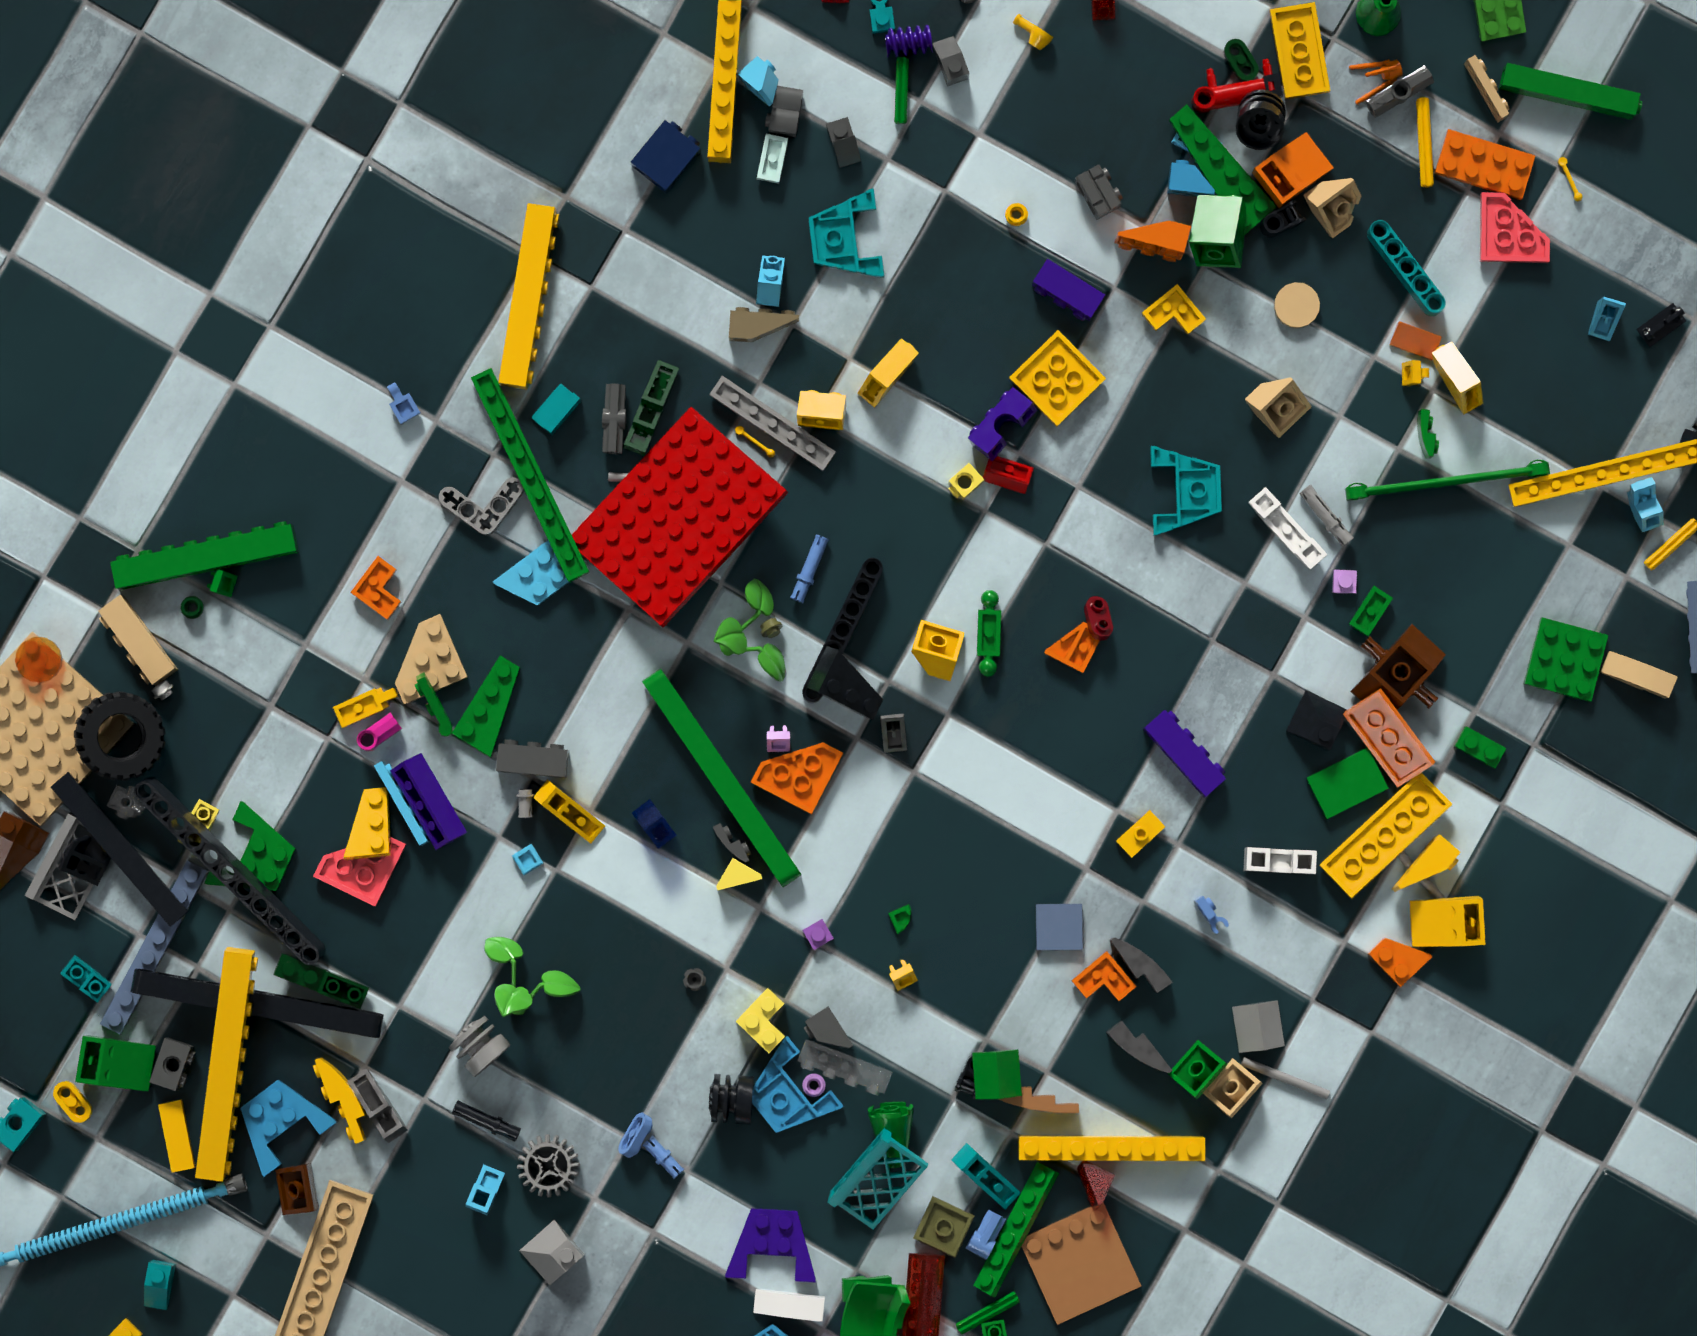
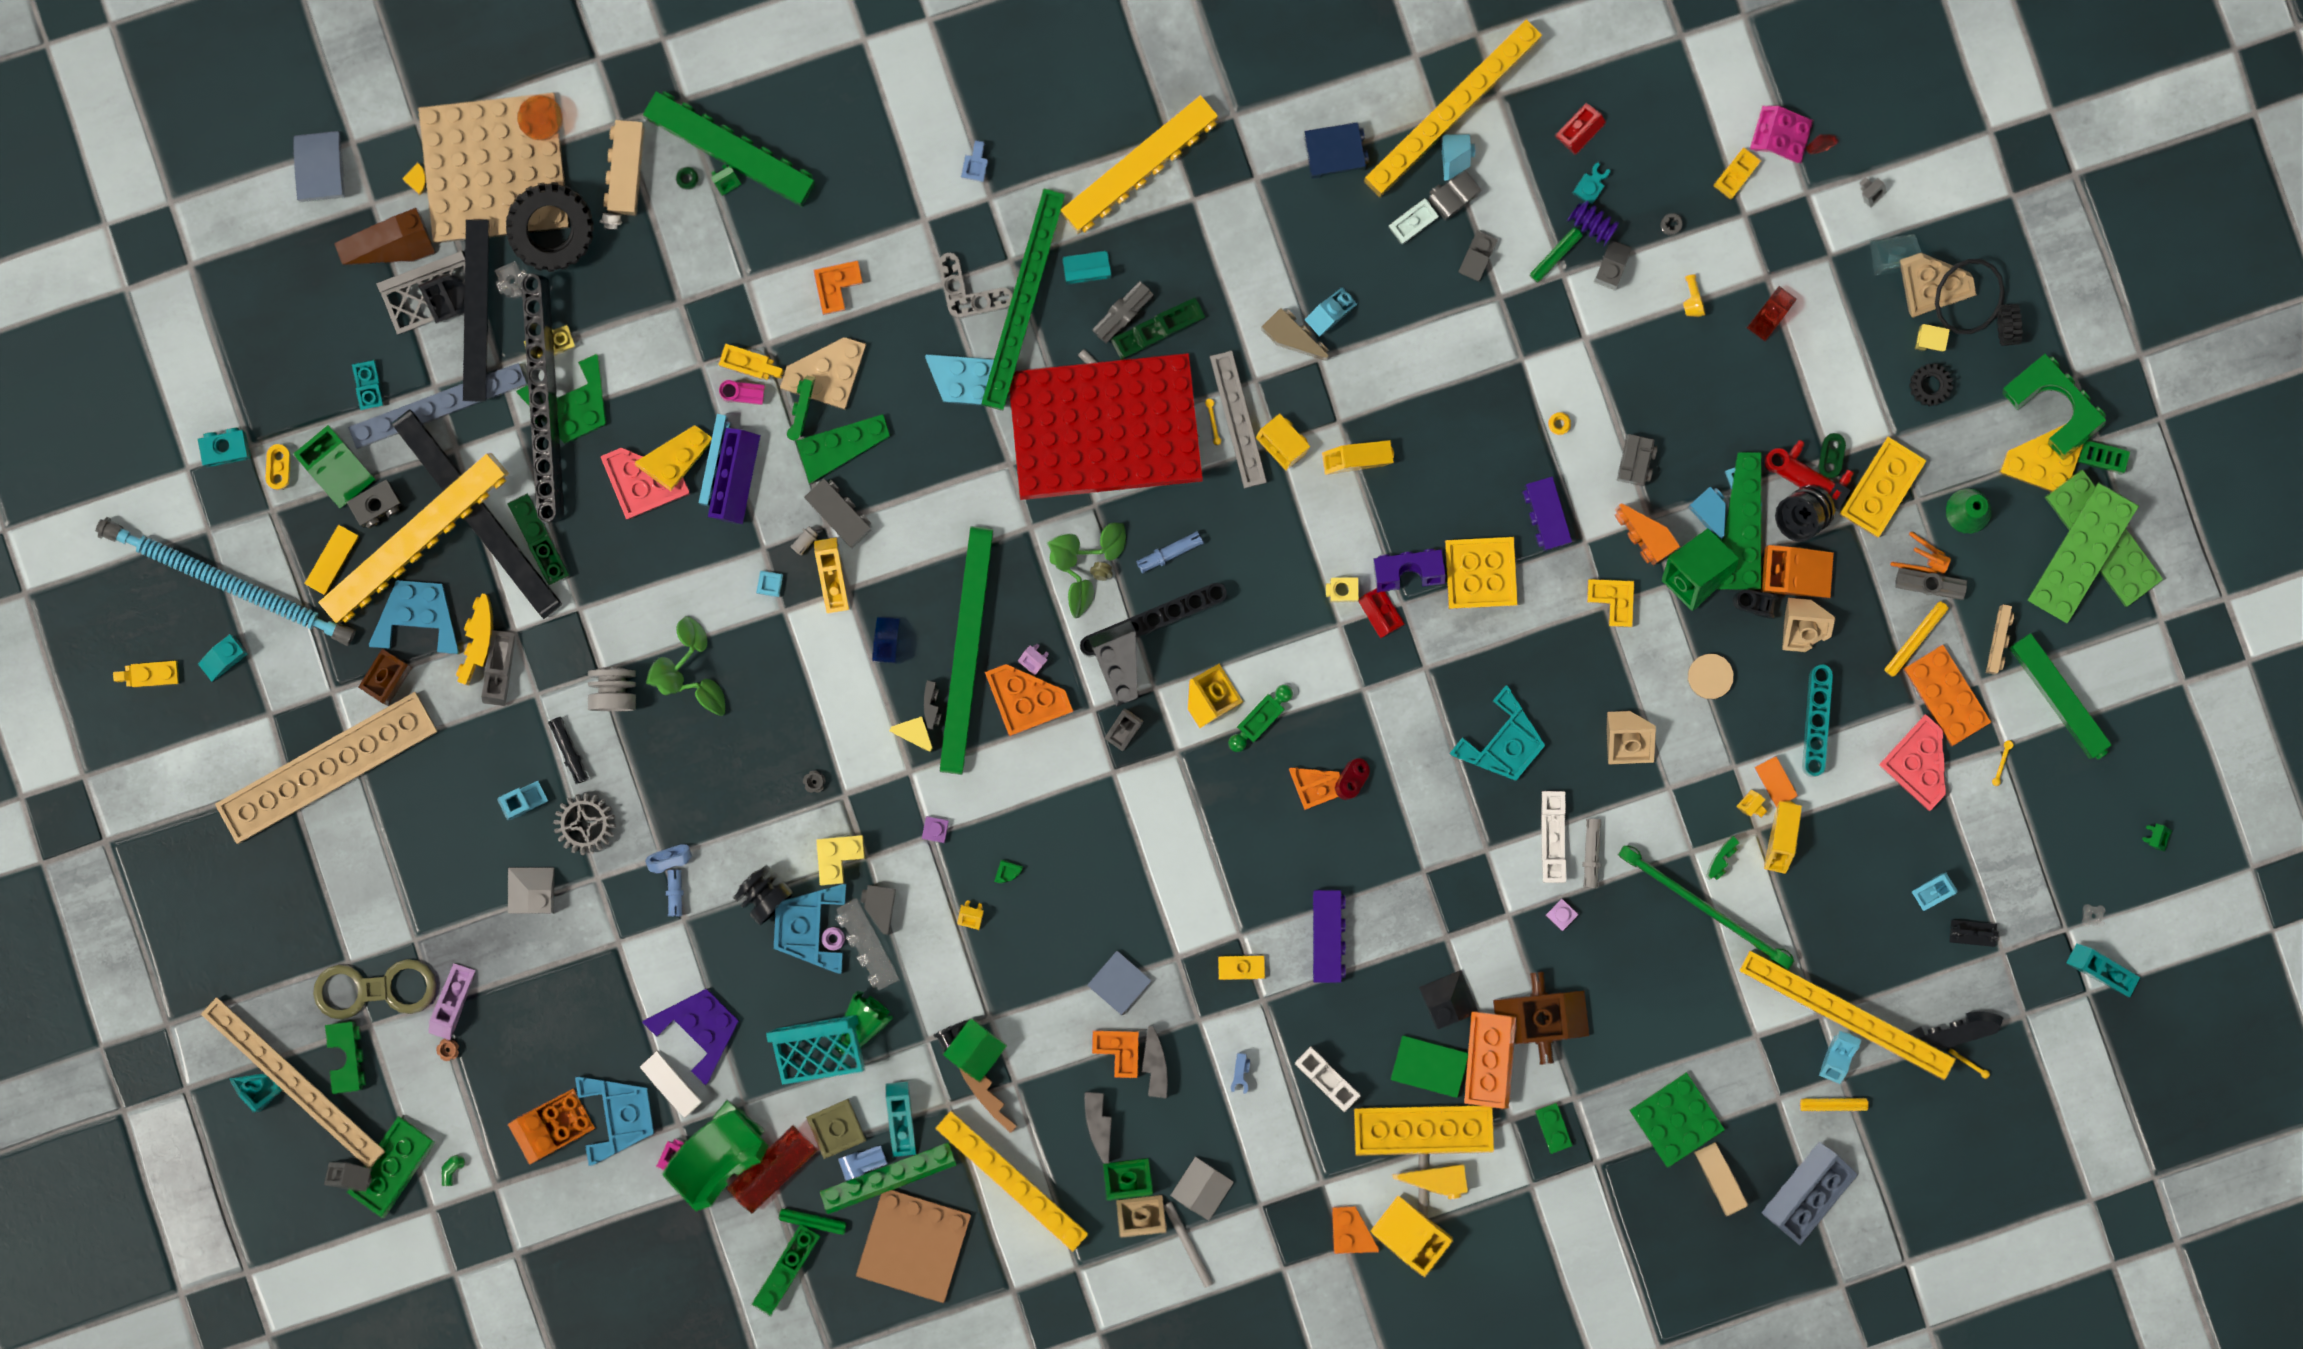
camera: 45 degrees right, 0 degrees up
teal wing [808,188,884,278] -> none
clear red slope [1077,1161,1115,1211] -> none
green plate [1348,586,1393,637] -> none

